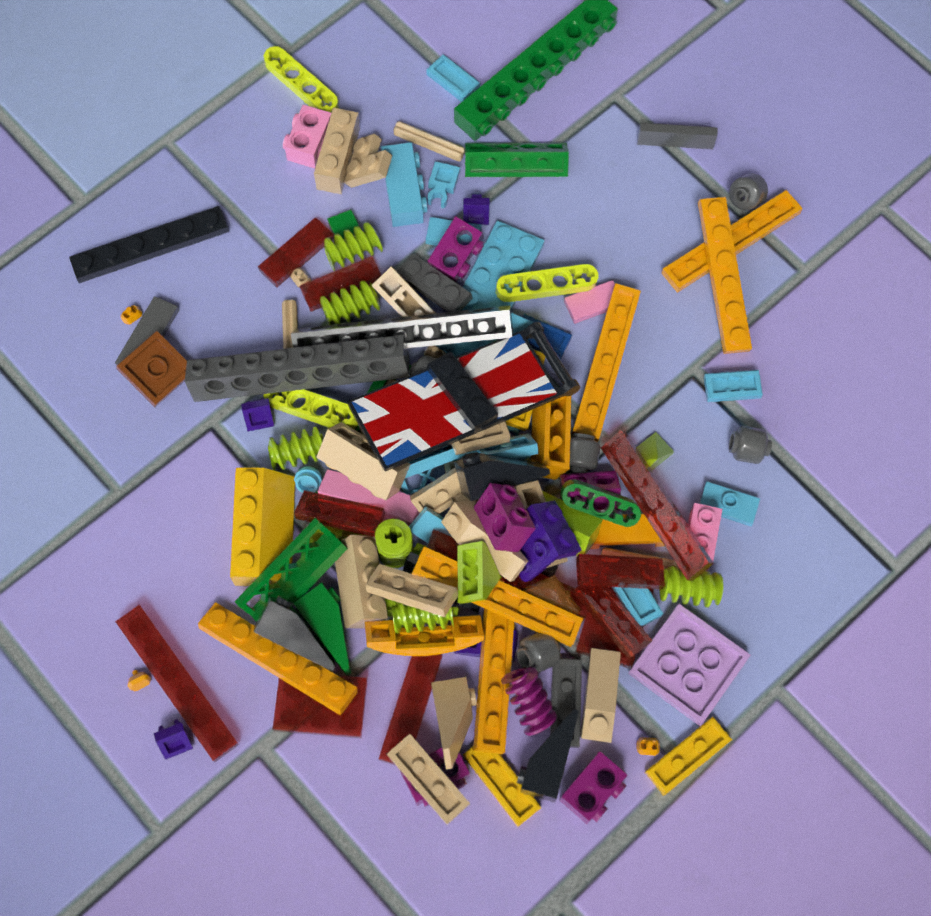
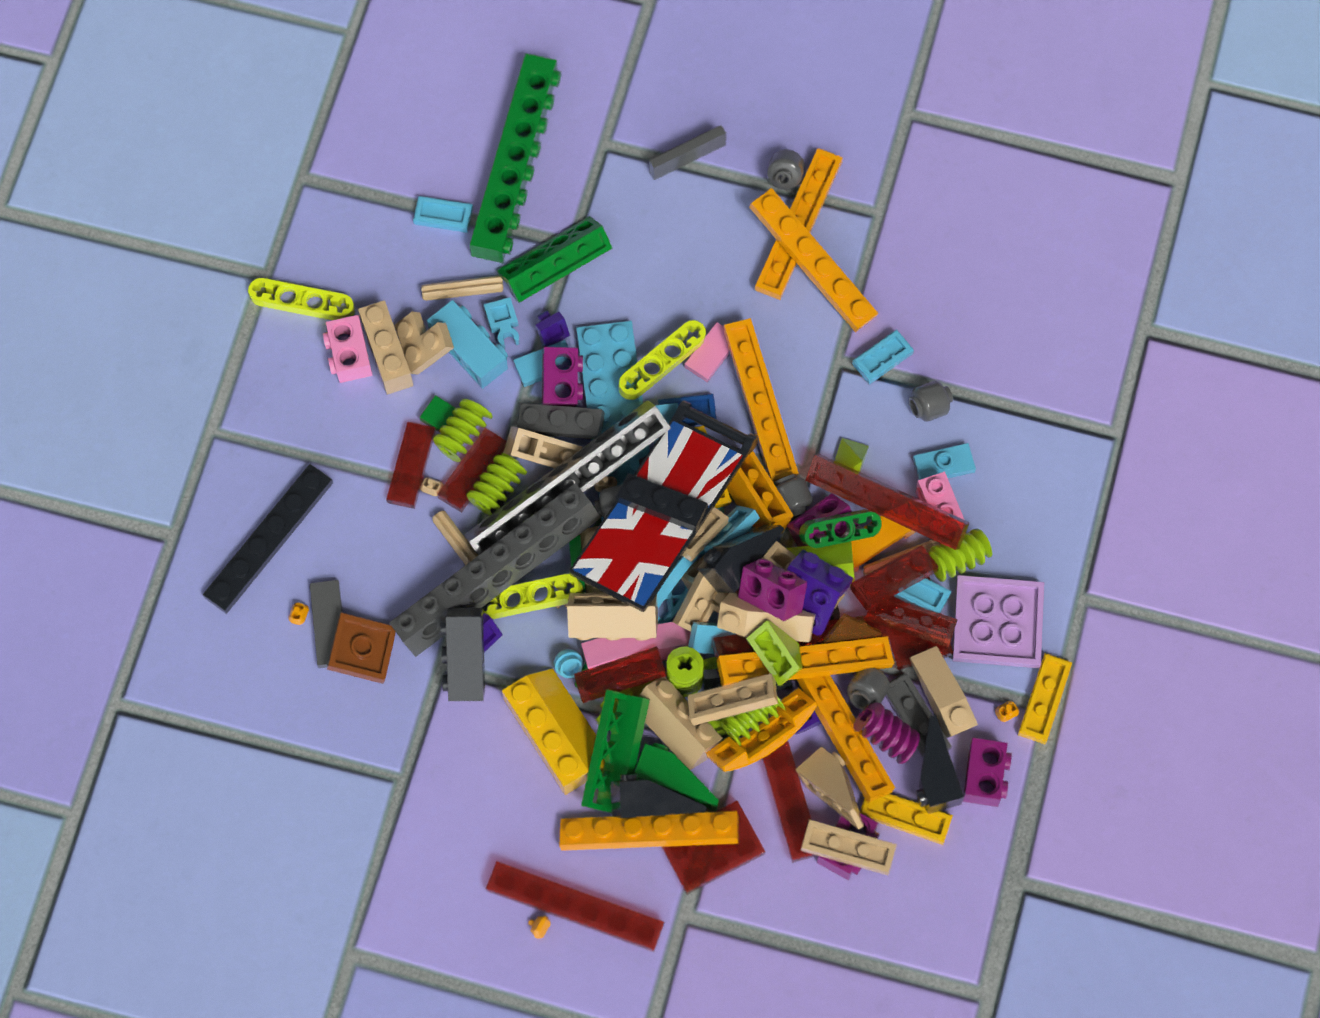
camera: 30 degrees left, 0 degrees up
dark purple tile [154,719,193,760] -> none
lime piece [267,427,323,471] -> none
none -> brick [441,608,485,701]

